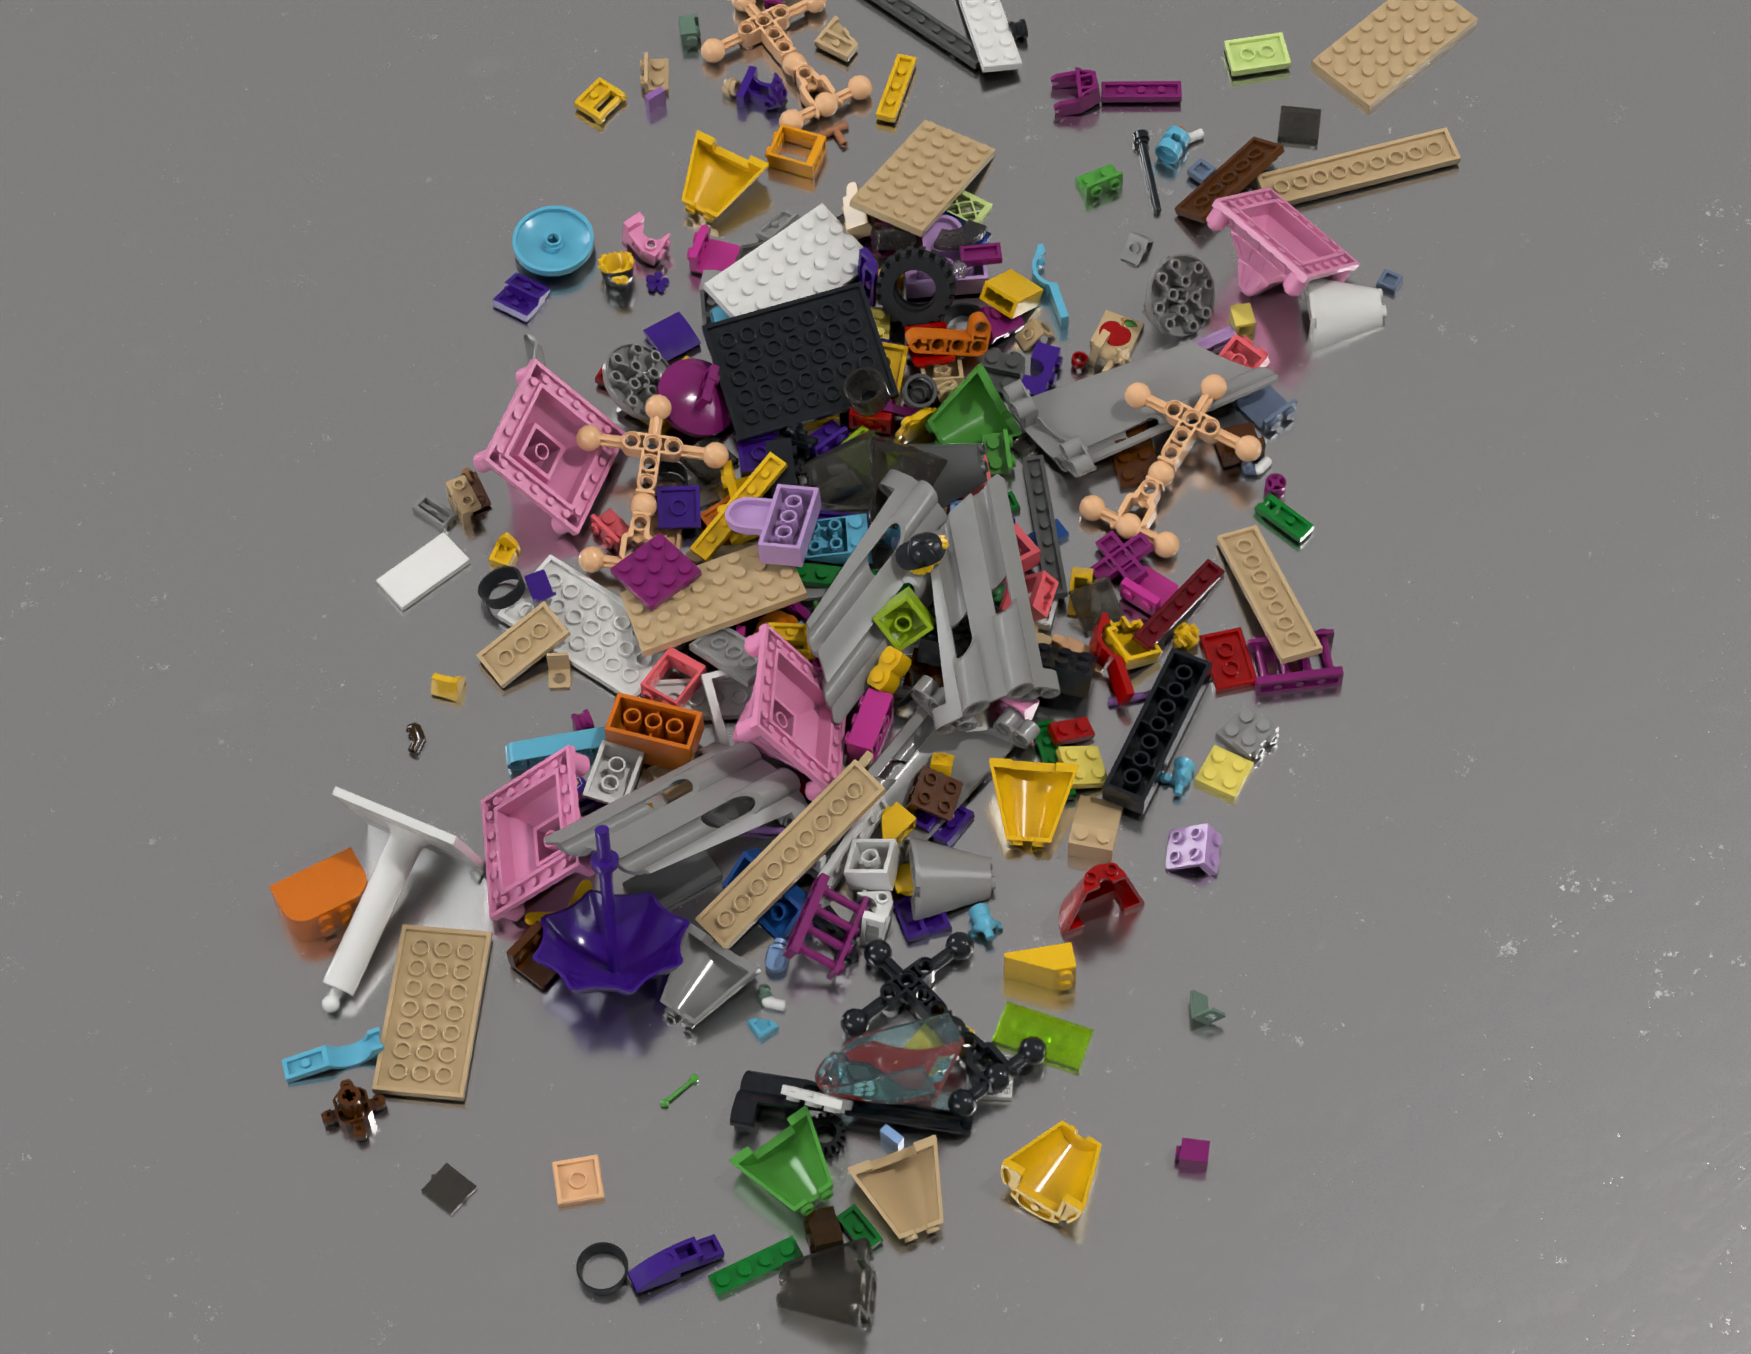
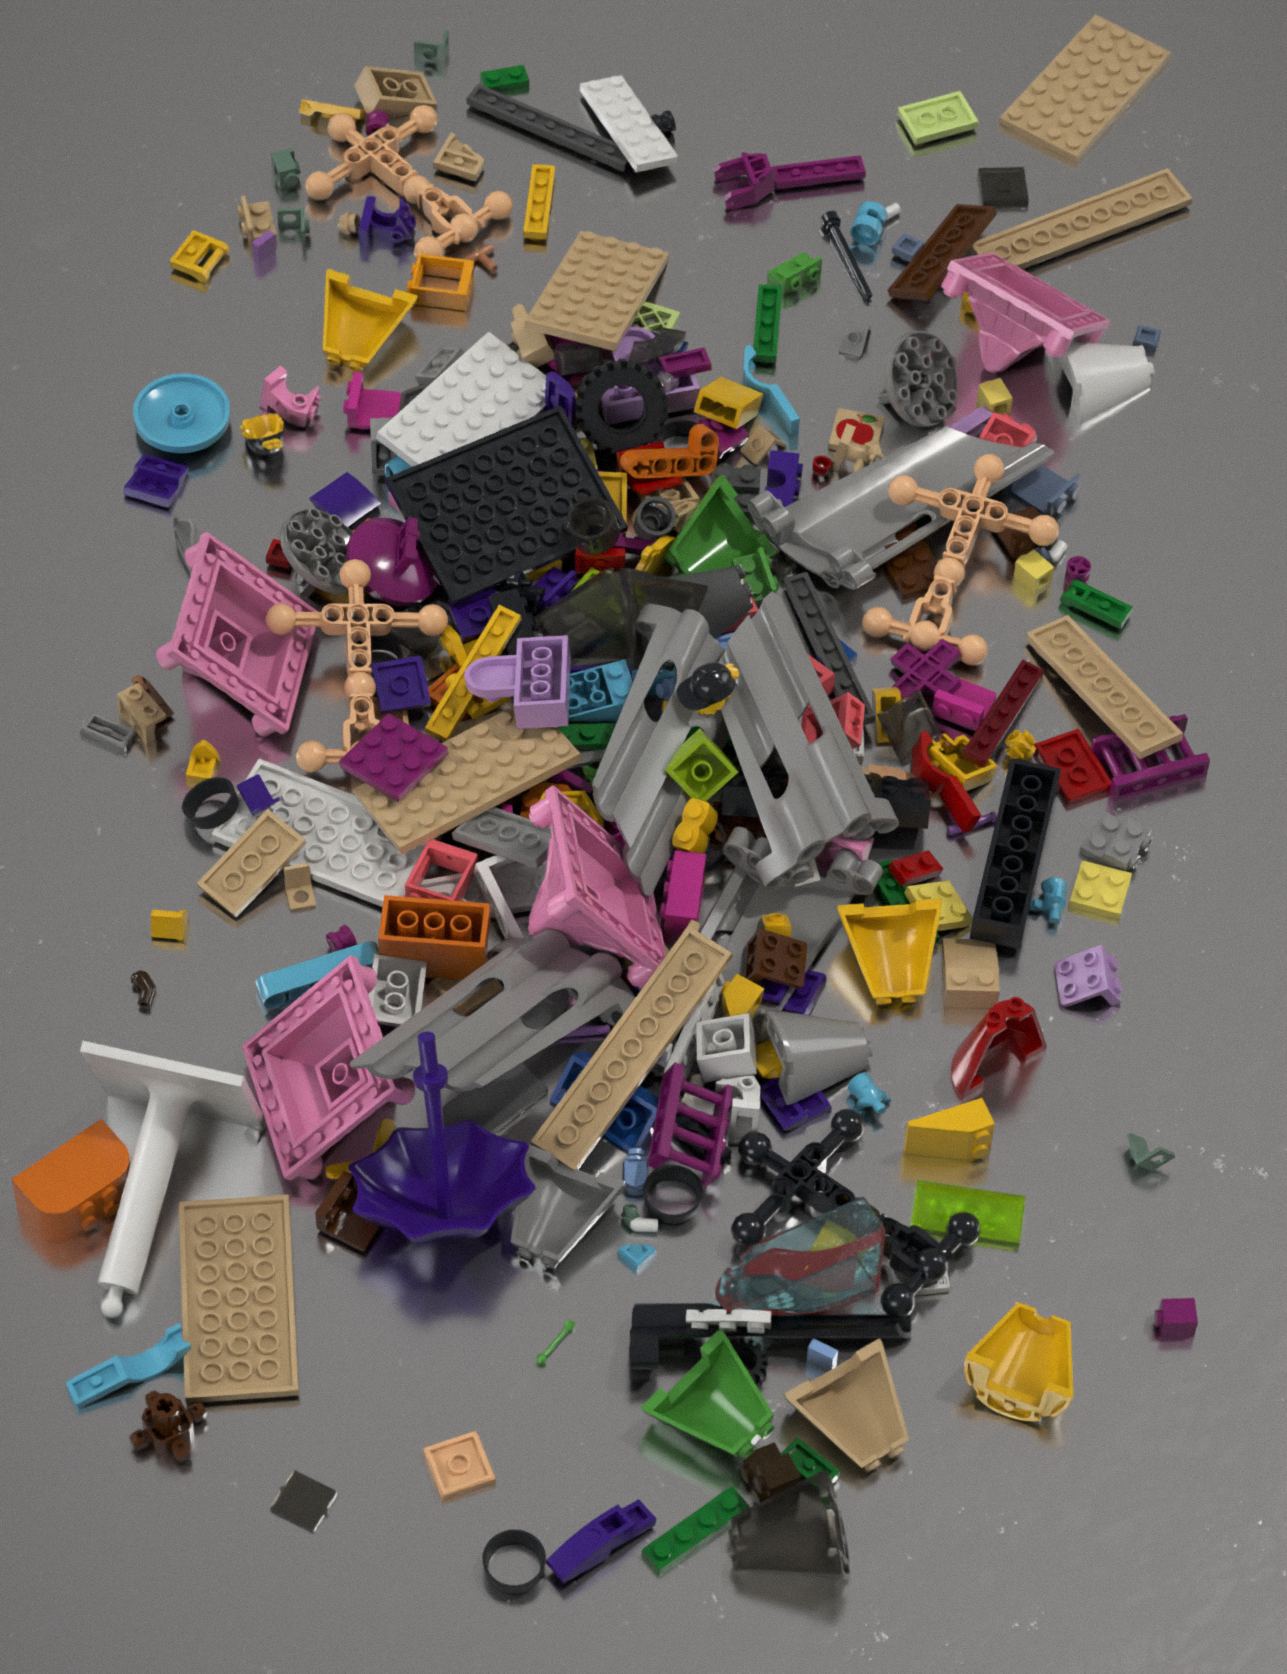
camera: 15 degrees left, 5 degrees down
white tile [376,532,470,611] -> none
coral bracket [590,508,631,553] -> none
dark purple plant [646,272,669,293] -> none
none -> sand green bracket [277,208,310,246]
none -> black tyre [643,1165,703,1224]
none -> green plate [752,284,782,363]
none -> light yellow brick [1014,549,1054,595]

